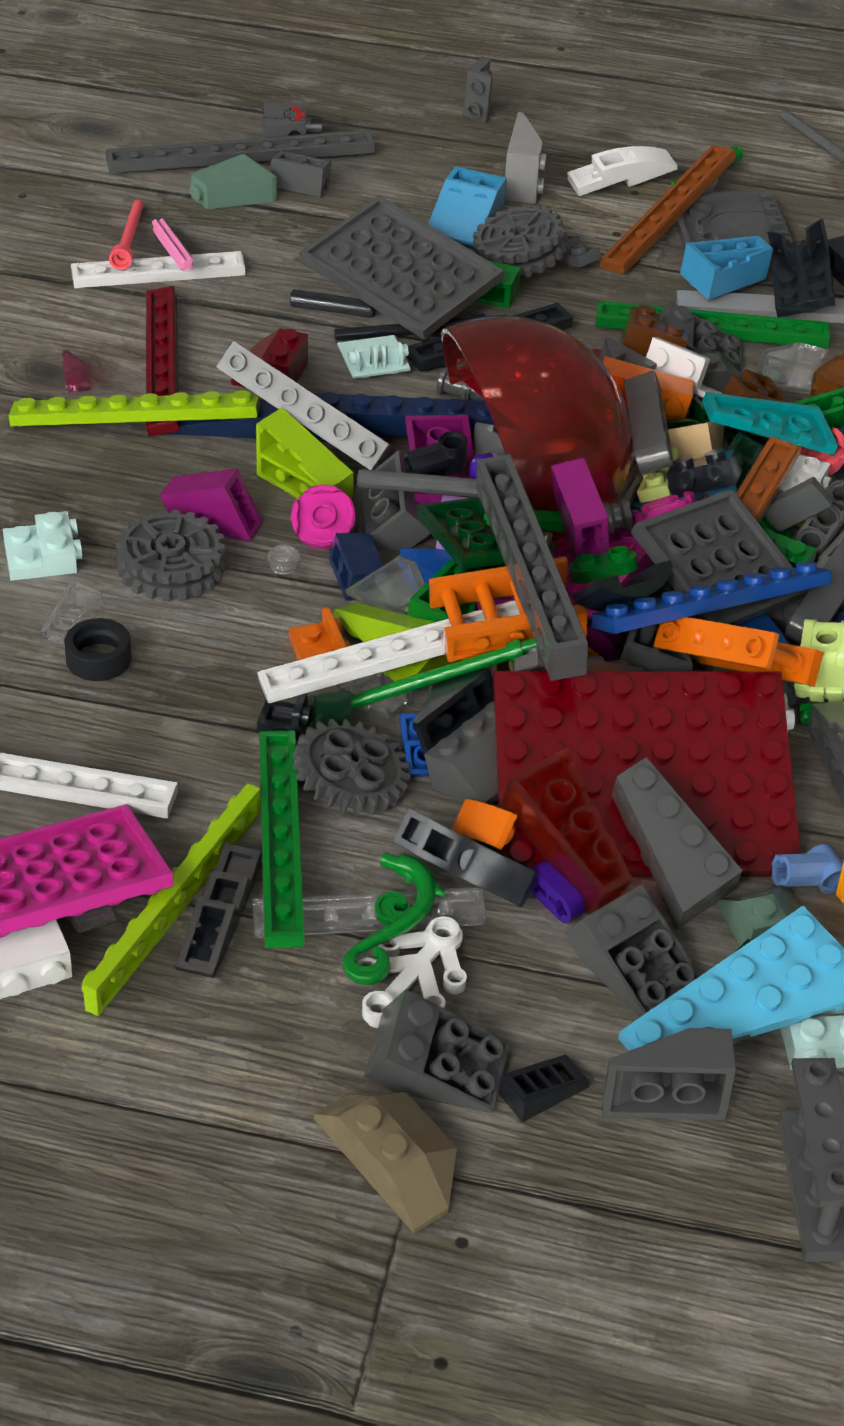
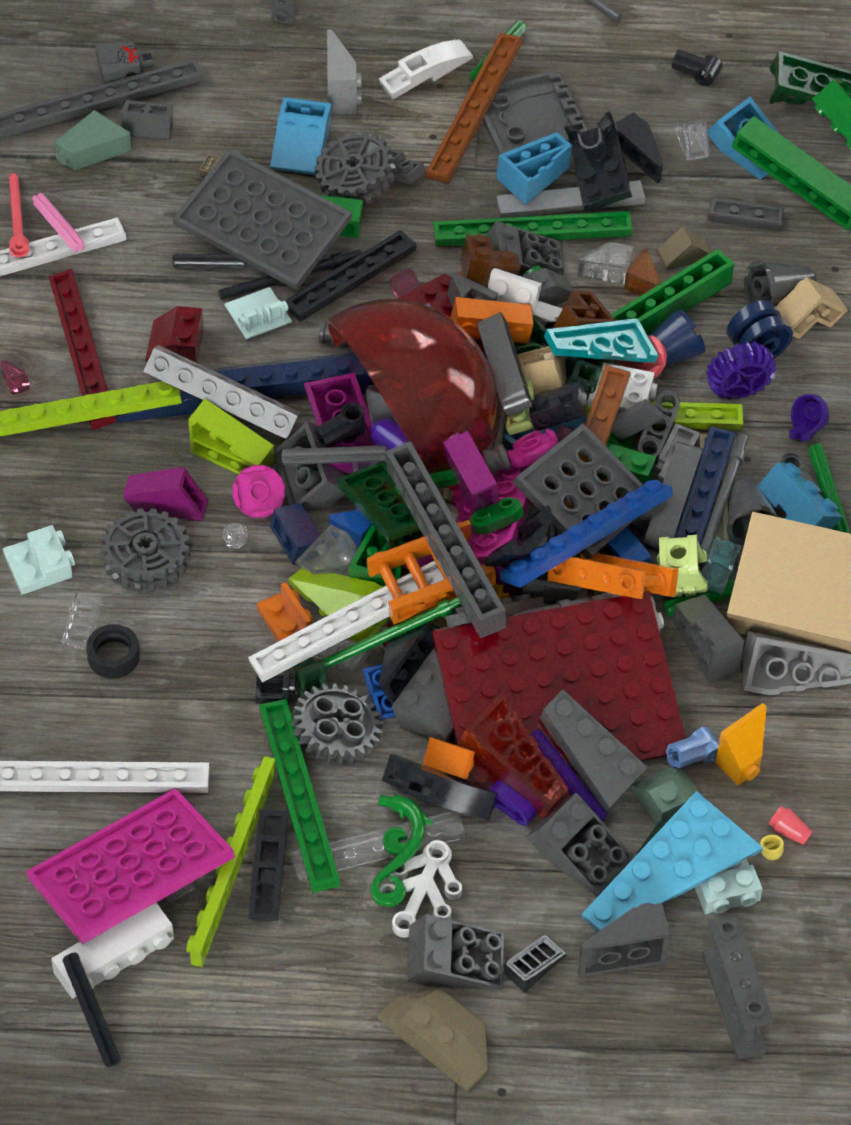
camera: 10 degrees left, 10 degrees up
none -> dark purple axle [528,729,607,822]

